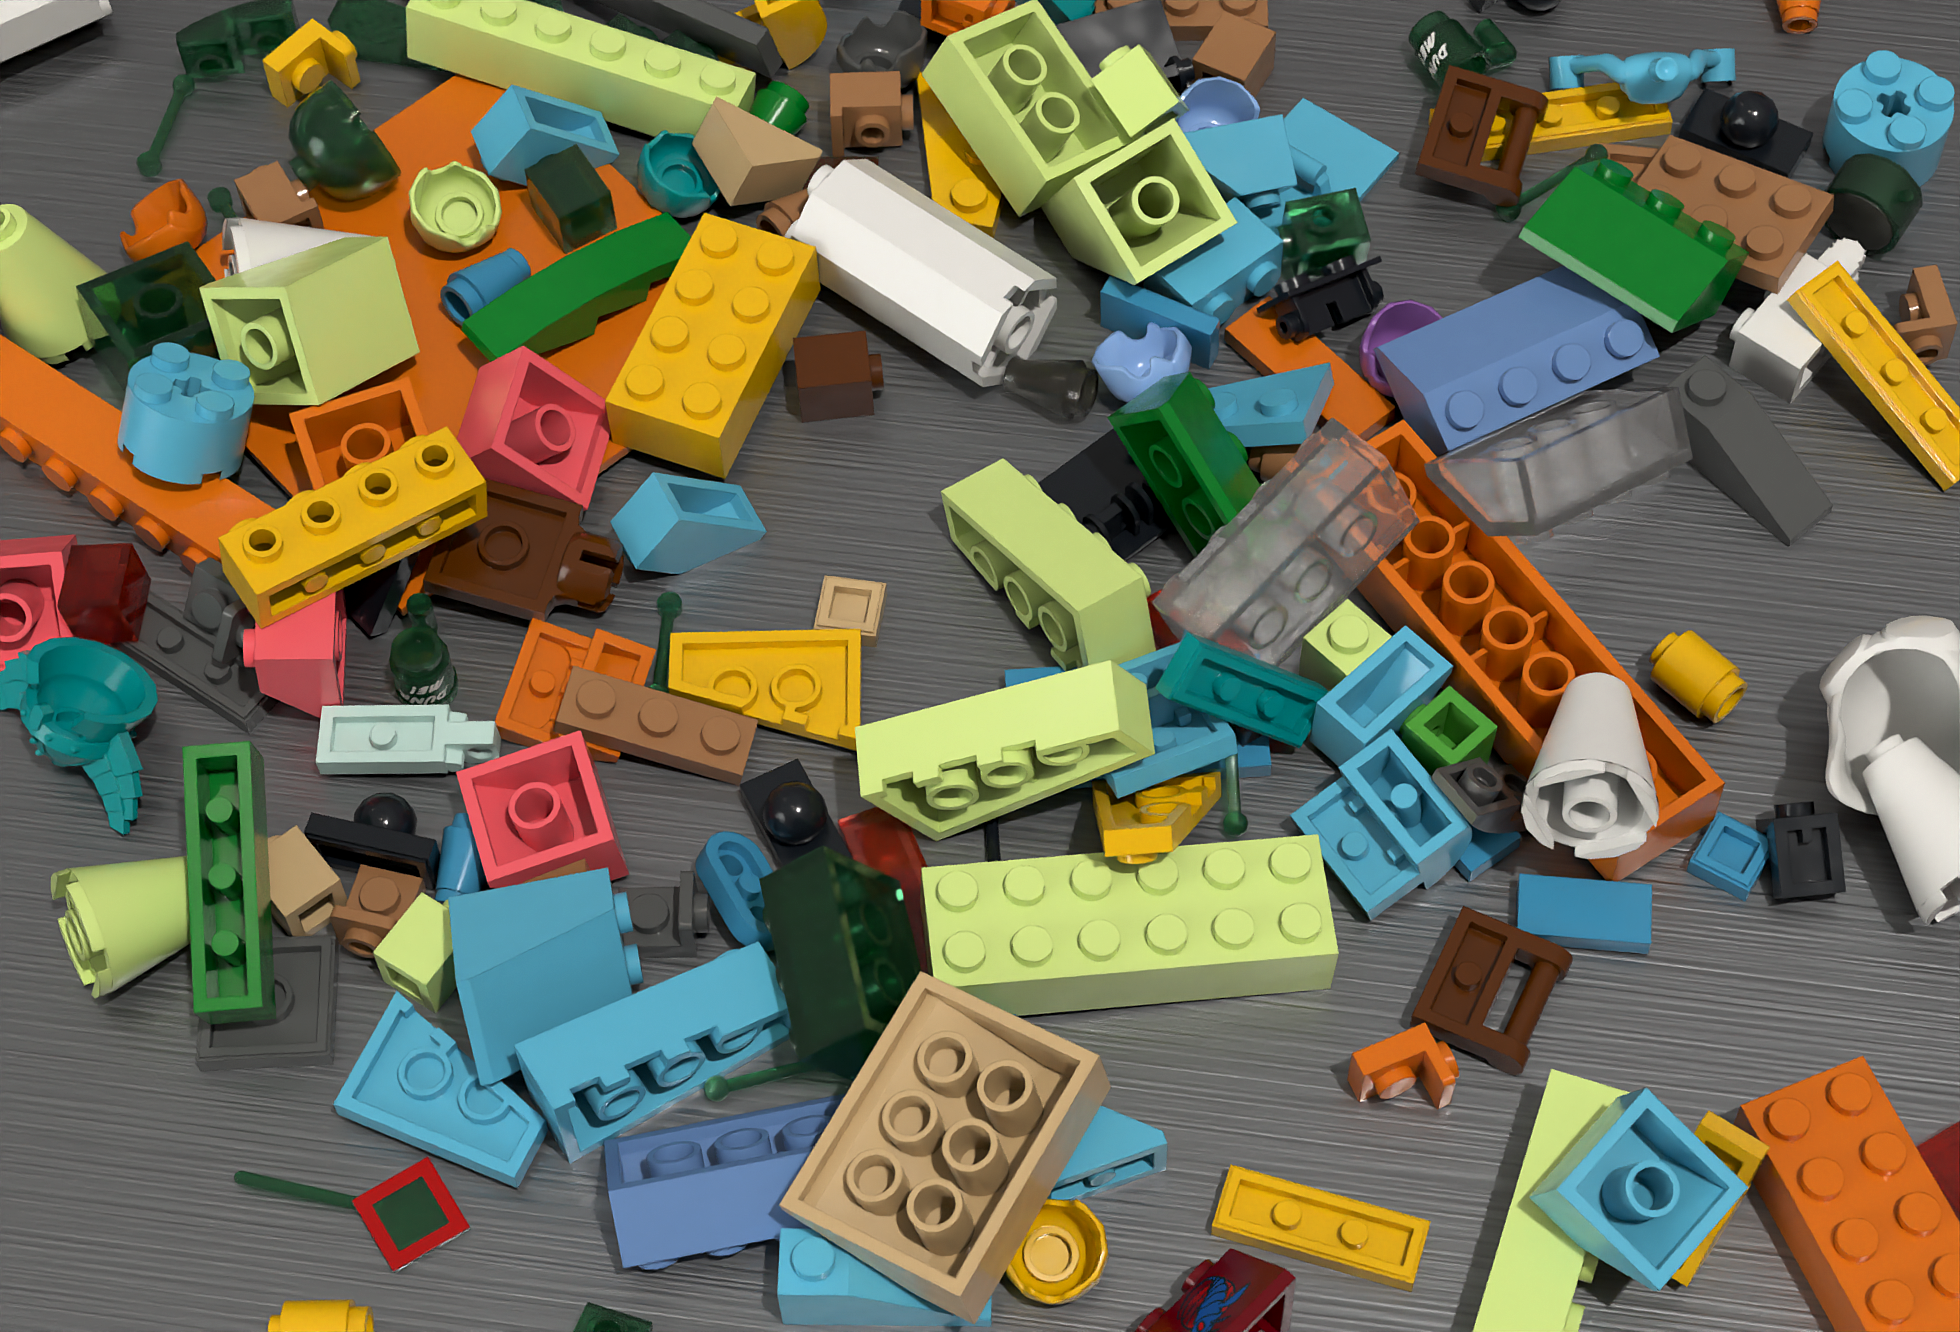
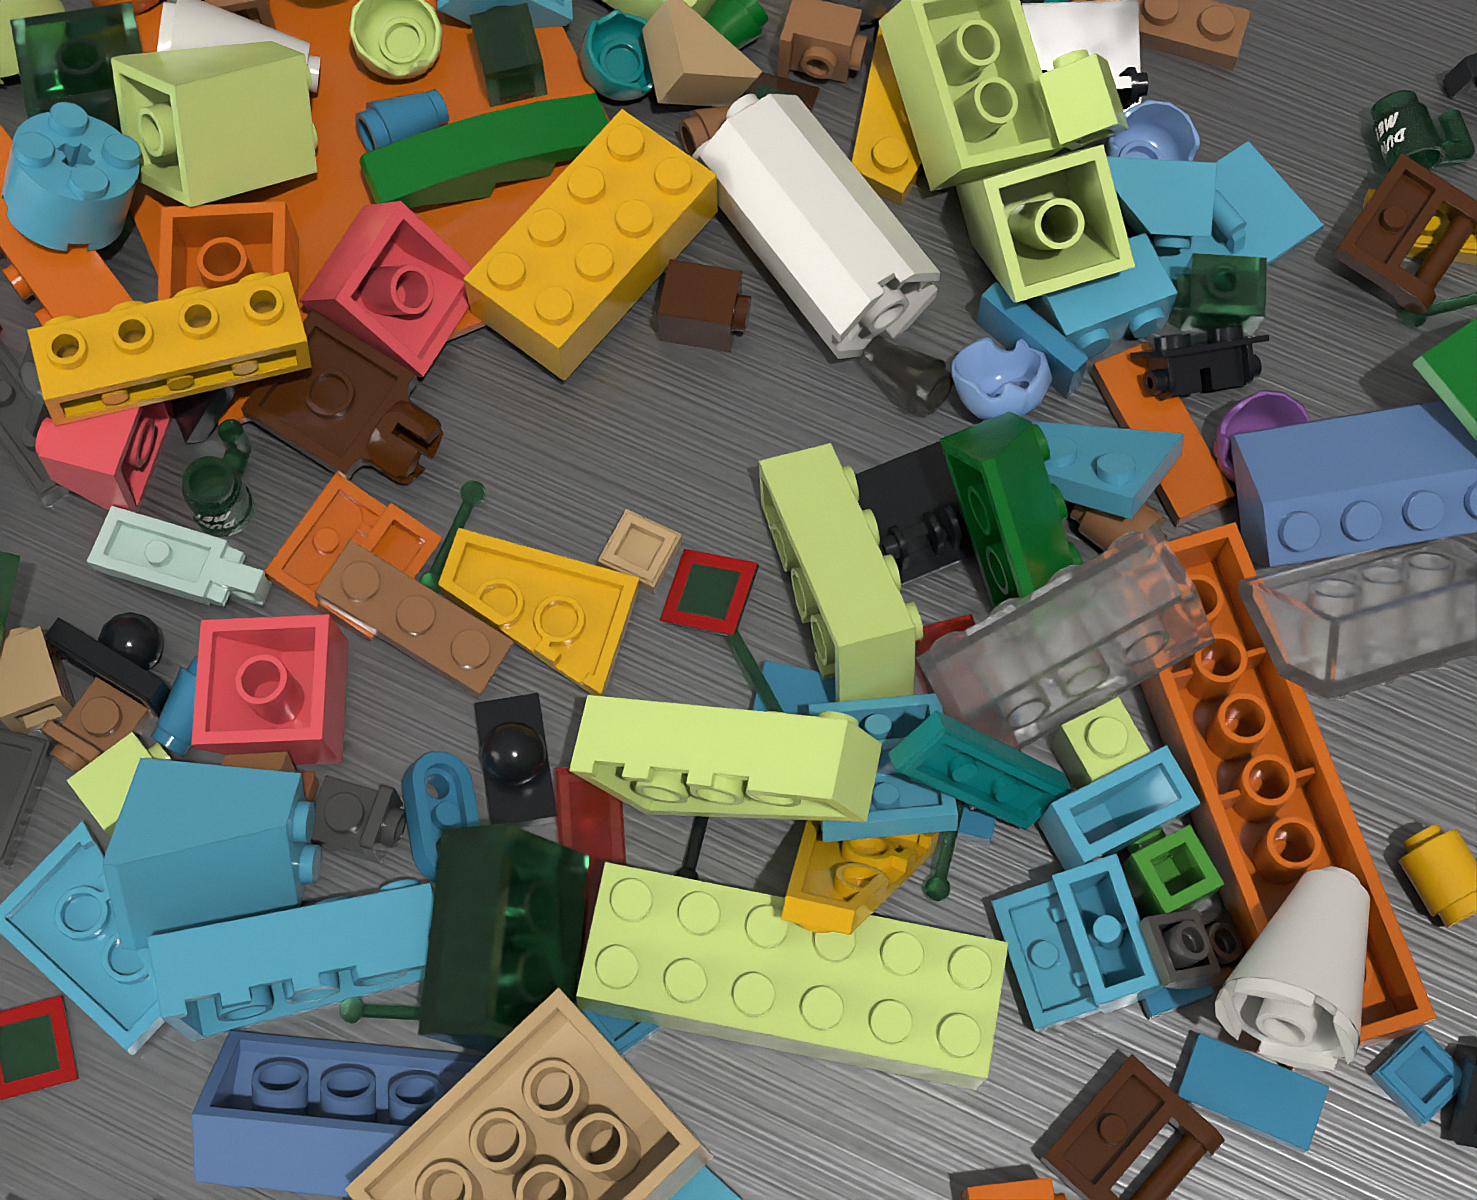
camera: 15 degrees right, 10 degrees up
medium azure slope [610,472,767,575] -> none
medium nougat brick [1191,11,1276,98] -> none
none -> piece [660,549,785,713]

